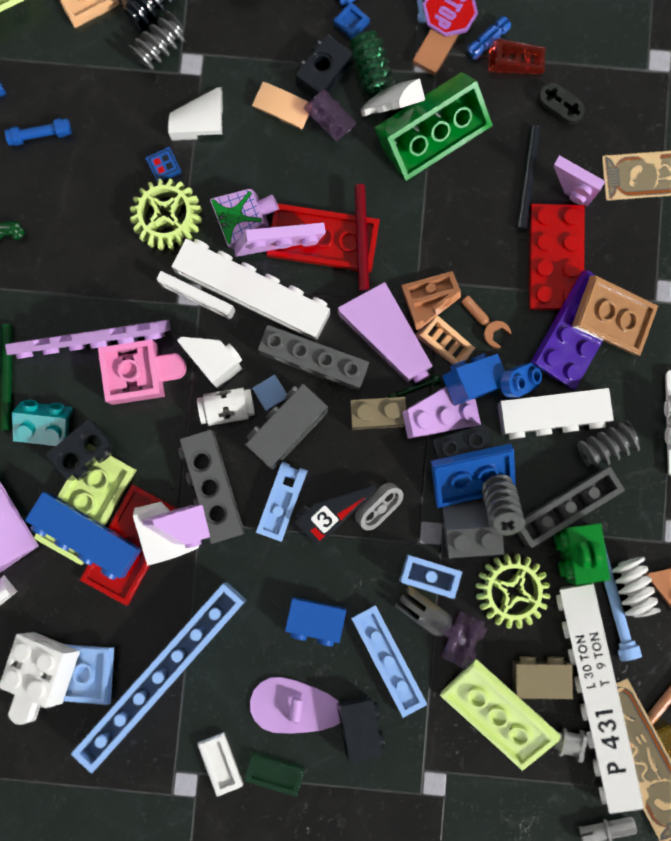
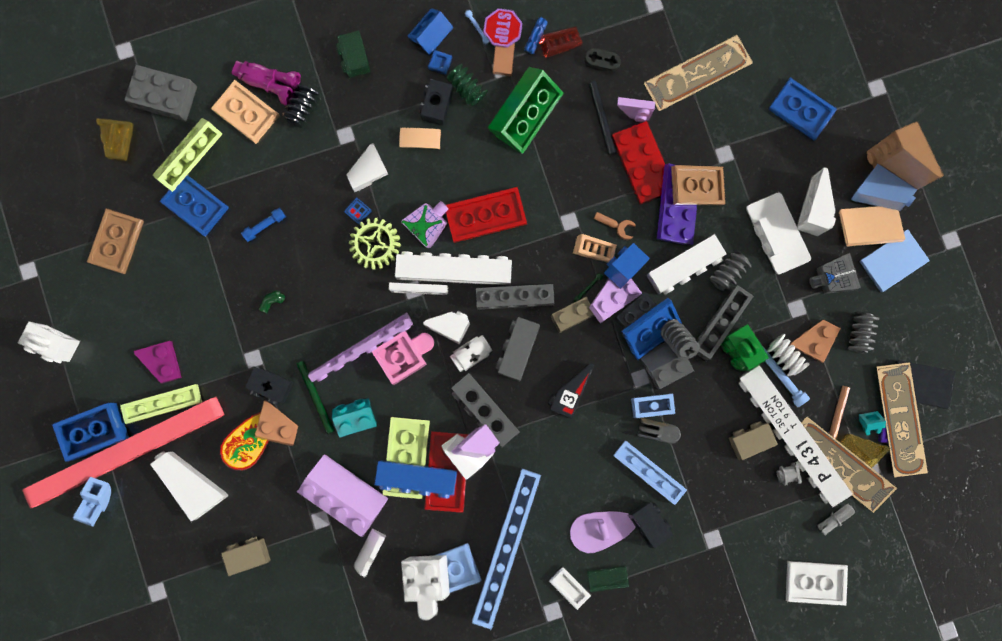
camera: 30 degrees left, 0 degrees up
black brick [46,419,115,481] -> none
dark grey piece [128,11,185,70] -> none
lavender wing [234,223,326,257] -> none
light blue tile [252,375,287,412] -> none
light blue plate [256,461,308,542] -> none
blue brick [285,597,346,646] -> none
clear purple hips [304,88,356,142] -> none
lavender slope [338,282,432,383] -> none
dark red bar [354,184,369,291] -> none
light grey plate [355,483,403,530] -> none
white slope [360,79,425,117] -> none
nougat wing [402,271,461,330] -> none
yellowish green tile [440,659,561,771] -> none
clear purple hips [442,611,487,669] -> none
yellowish green gear [476,554,550,628] -> none
blue plate [500,363,542,398] -> none

